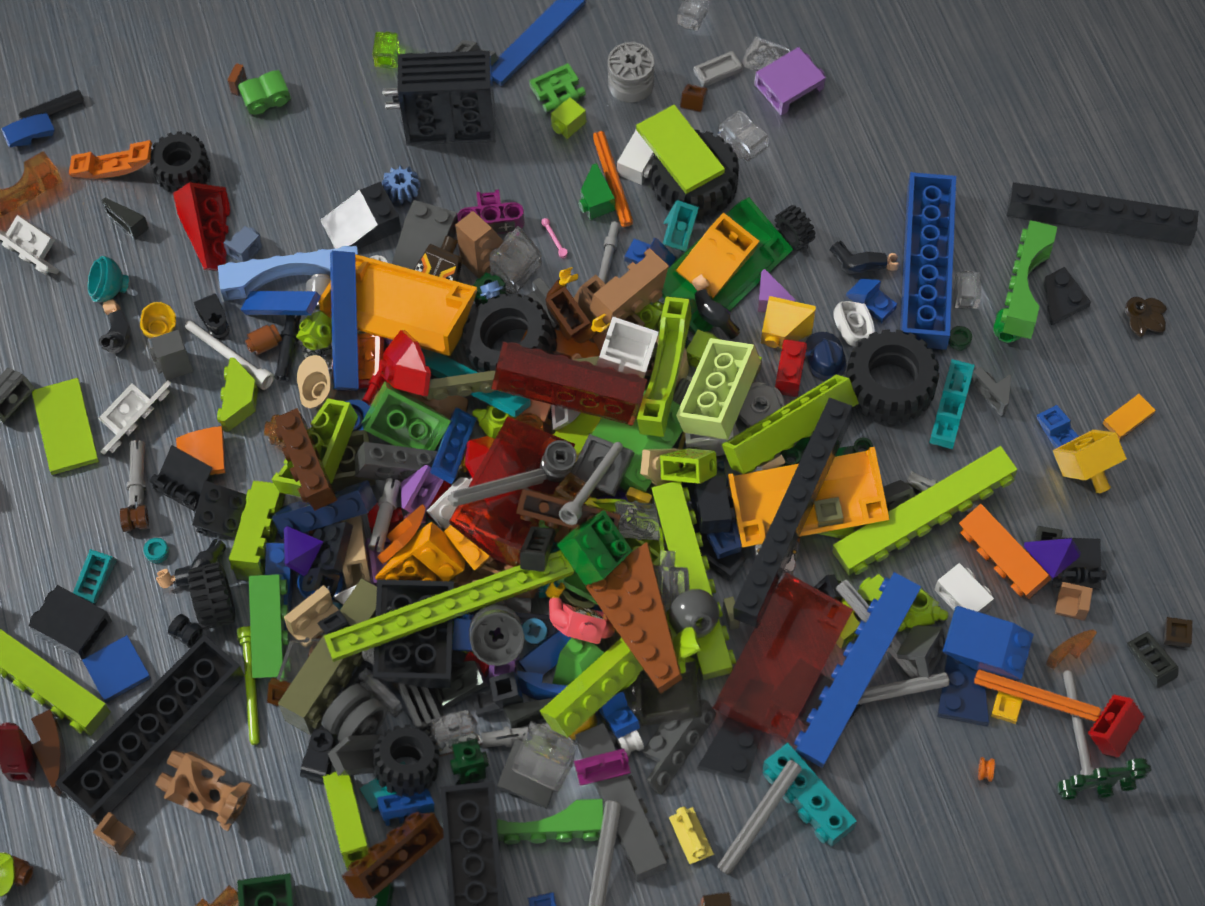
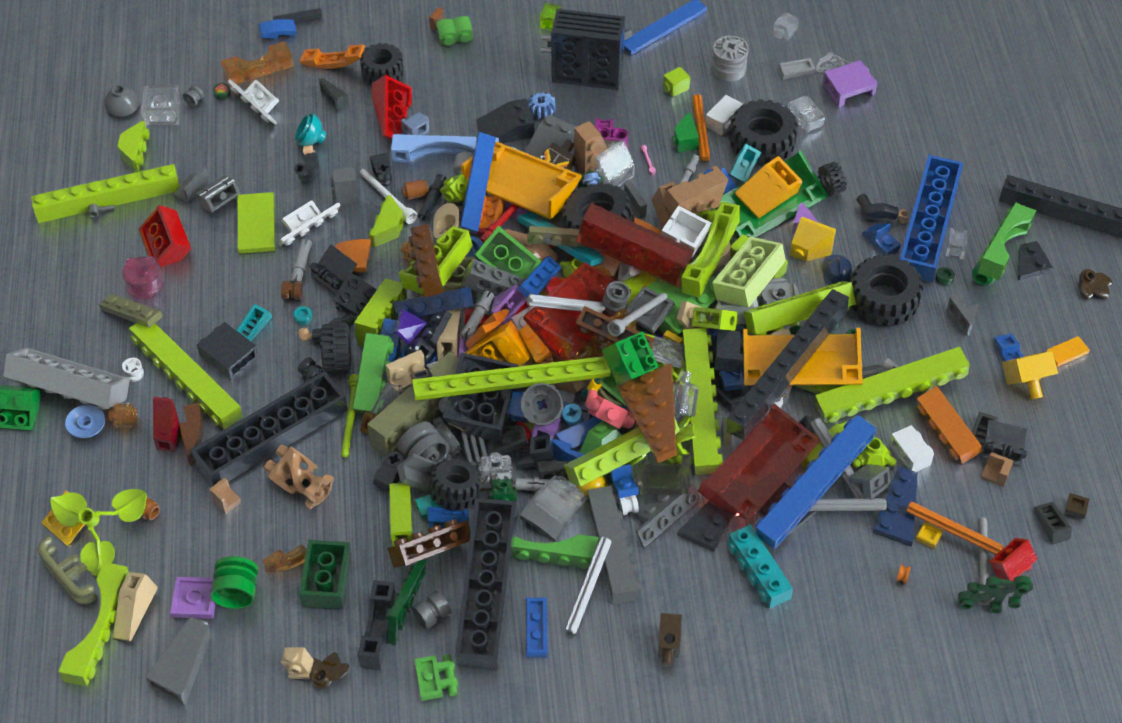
camera: 10 degrees right, 10 degrees down
blue tile [82,635,151,703] -> none
yellow hair [140,302,176,339] -> none
blue tile [241,291,321,316] -> none
red wedge [379,330,431,396] -> none
pearl dark grey slope [520,526,556,572] -> none
bright green plate [529,63,586,113] -> none
reddish brown torso [545,267,611,343] -> none
magenta hinge [574,749,631,786] -> none
lime tile [636,105,725,194] -> none
dark grey piece [669,589,719,639] -> none
light yellow hinge [669,806,714,865] -> none
reddish brown slope [680,84,708,112] -> none
black arm [692,274,740,339] -> none
light grey axle [718,760,801,875] -> none
red brick [775,339,807,397] -> none
olive tile [814,497,844,527] -> none
white piece [833,301,875,347] -> none
teal slope [929,359,975,449] -> none
blue slope [943,606,1034,681] -> none
dark purple slope [1024,538,1081,579] -> none
clear orange slope [1046,629,1097,670] -> none

